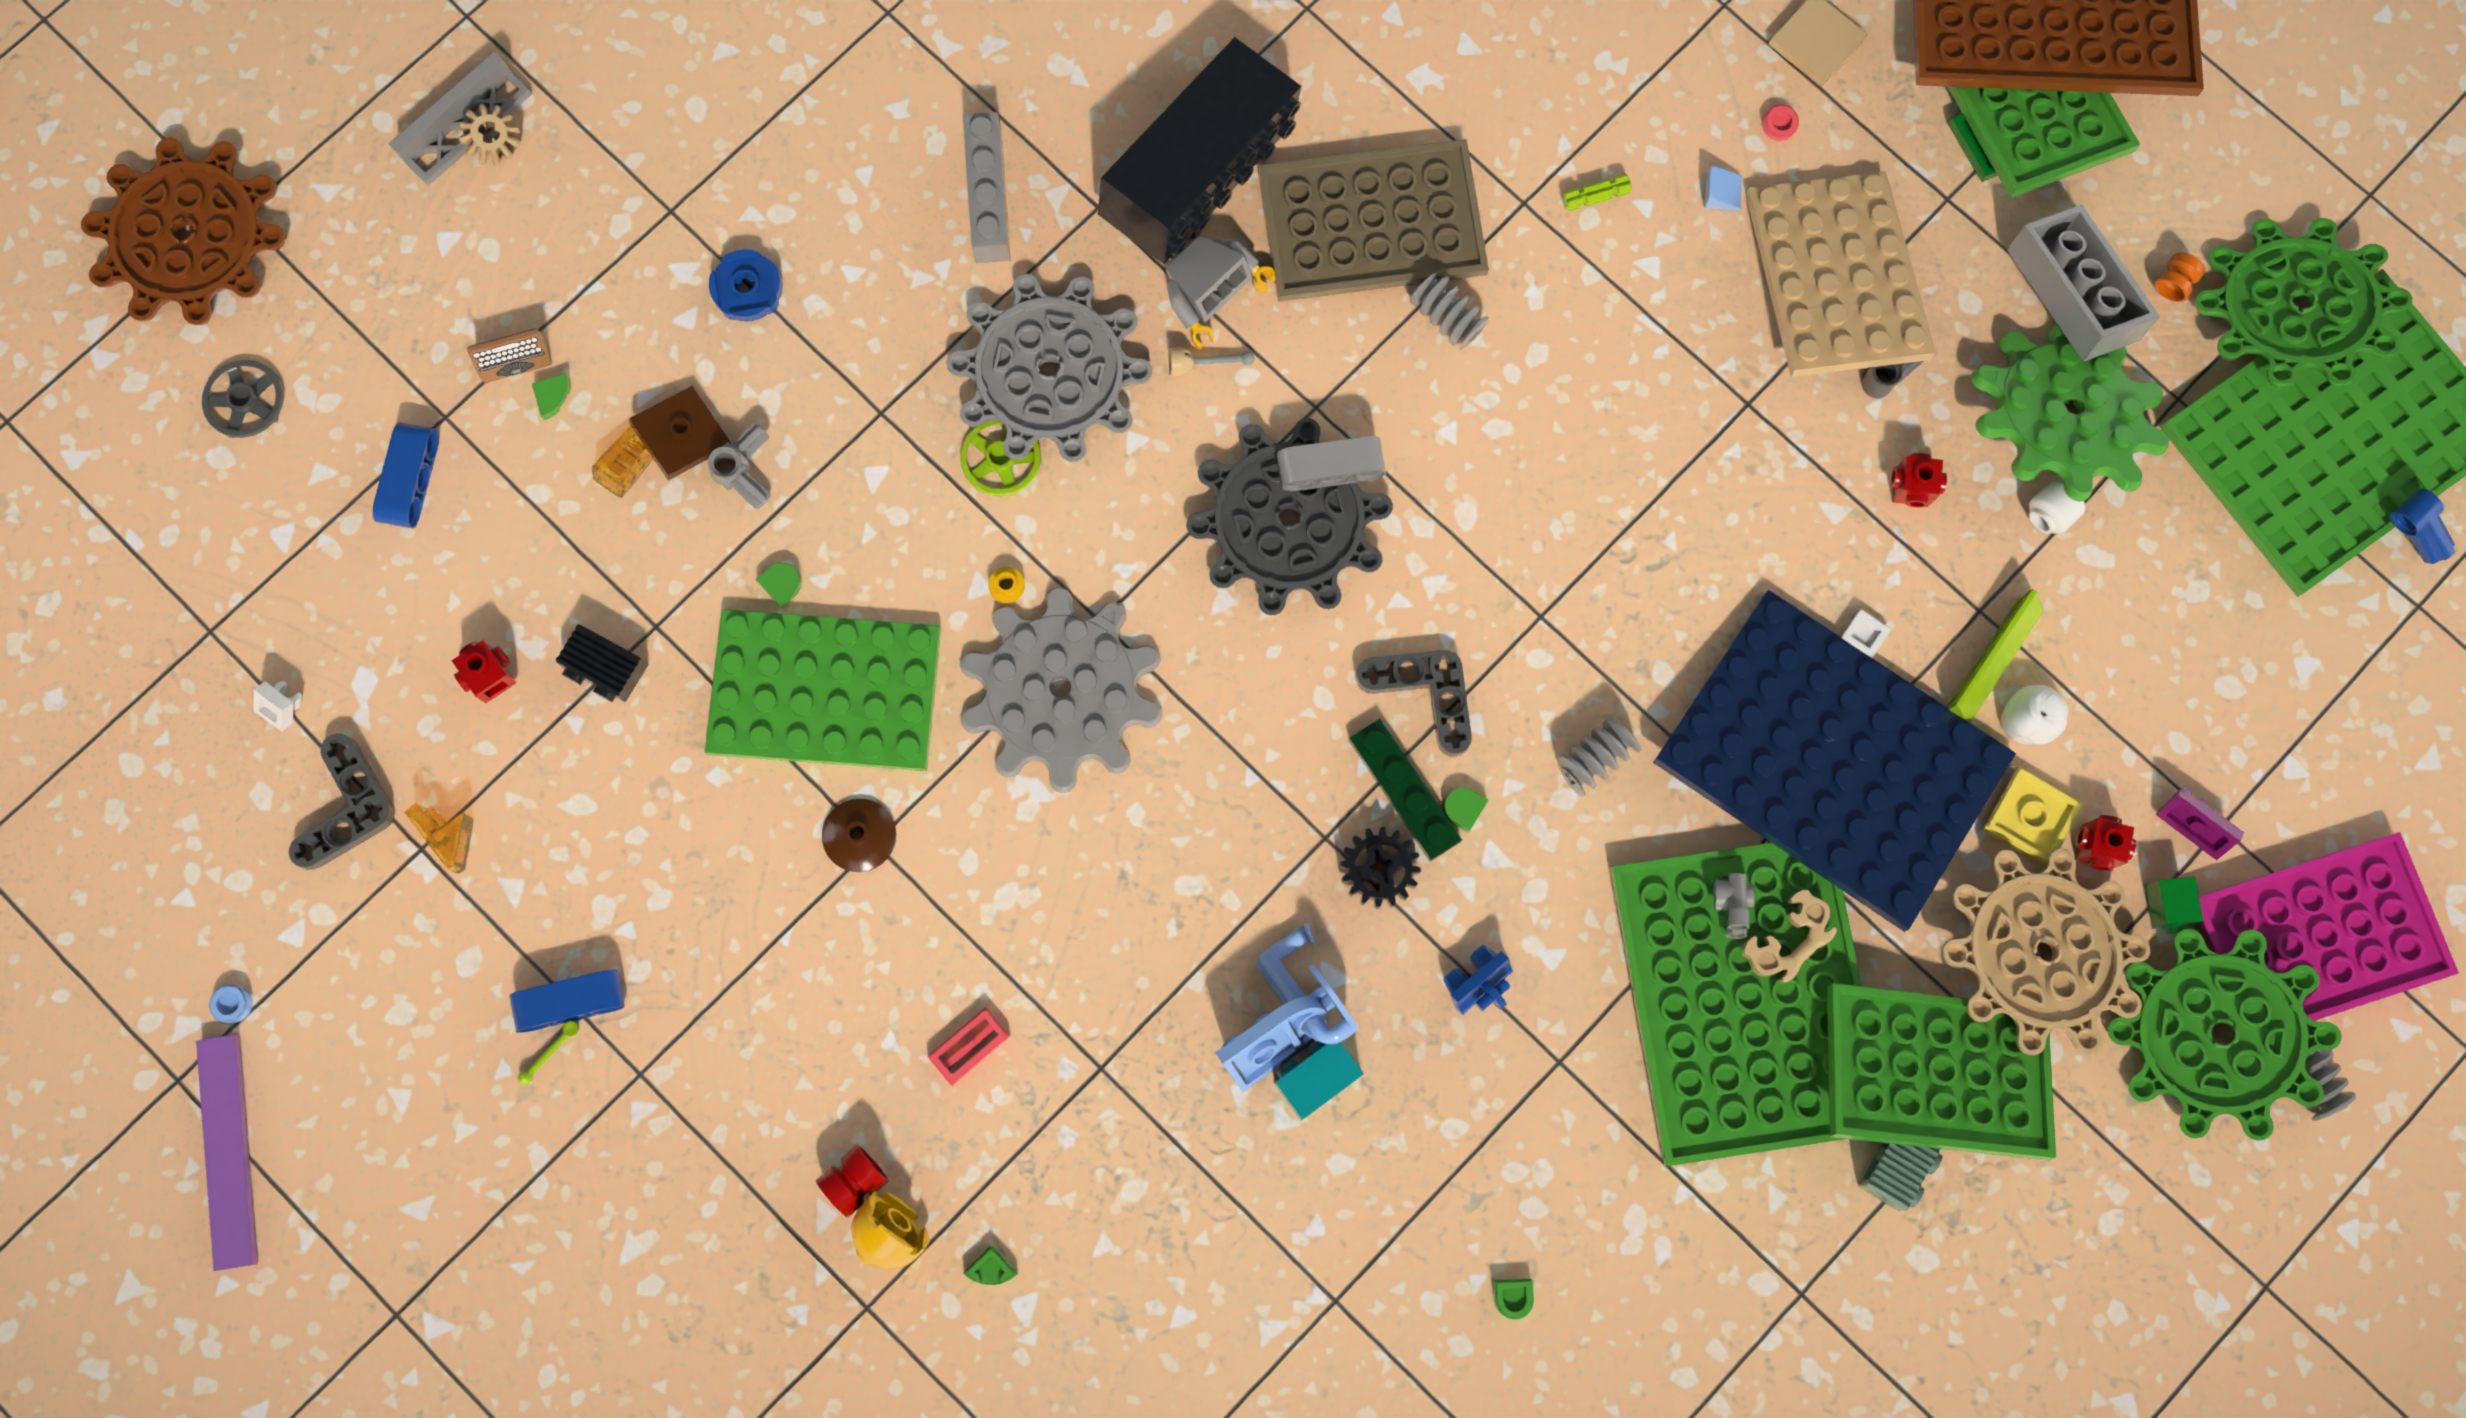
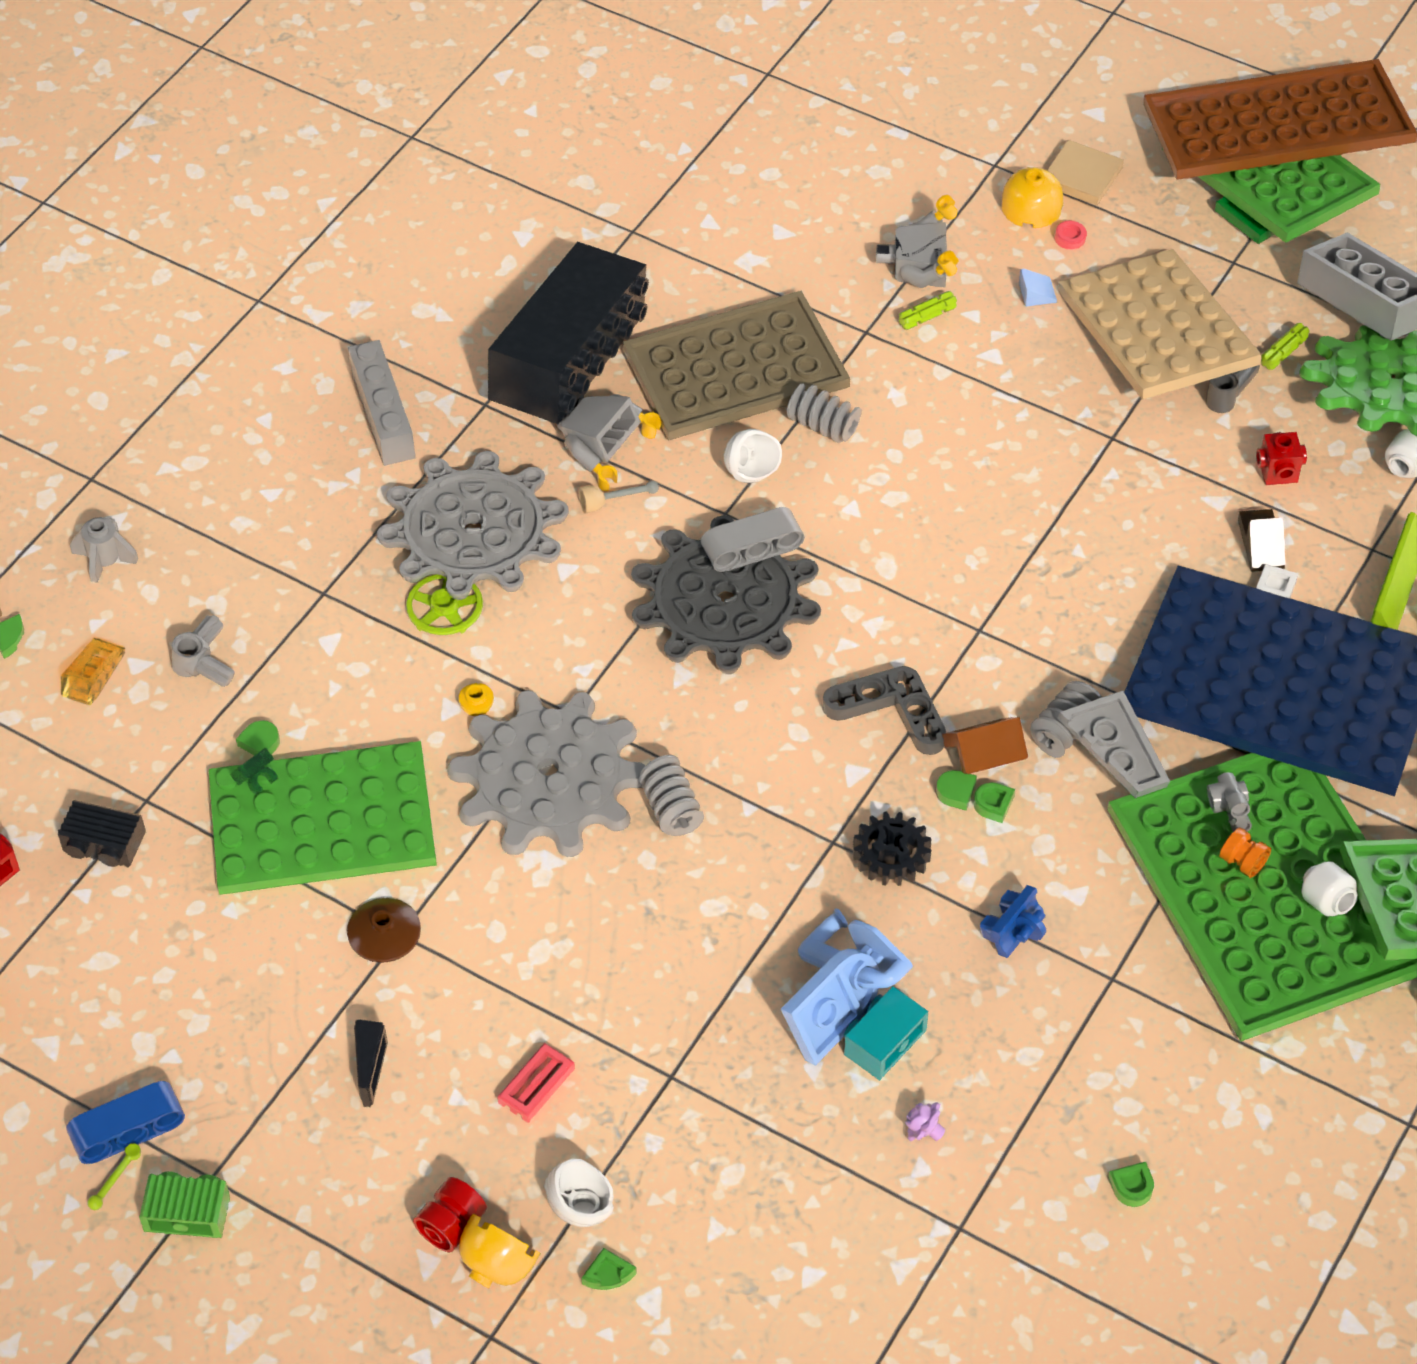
camera: 10 degrees left, 25 degrees down
reddish brown plate [629,386,731,480] -> none
blue plate [709,249,782,322] -> none
dark green plate [1348,718,1462,862] -> none
tan helmet [1741,890,1837,983] -> none
none -> light grey brick [70,517,138,583]
none -> bright green brick [139,1171,230,1238]
none -> clear green tile [230,748,278,795]
none -> black slope [354,1020,388,1107]
none -> white hair [544,1159,614,1227]
none -> light grey piece [639,755,704,836]
none -> white hair [724,429,782,483]
none -> light grey torso [876,195,959,288]
none -> lavender plant [905,1102,945,1141]
none -> dark orange panel [942,717,1028,774]
none -> bright green tile [974,782,1015,823]
none -> yellow cylinder [1002,167,1063,228]
none -> light grey wing [1057,691,1170,798]
none -> orange wheel [1219,827,1271,878]
none -> slope [1238,509,1286,572]
none -> lime axle [1261,323,1310,370]
none -> white head [1301,862,1358,916]

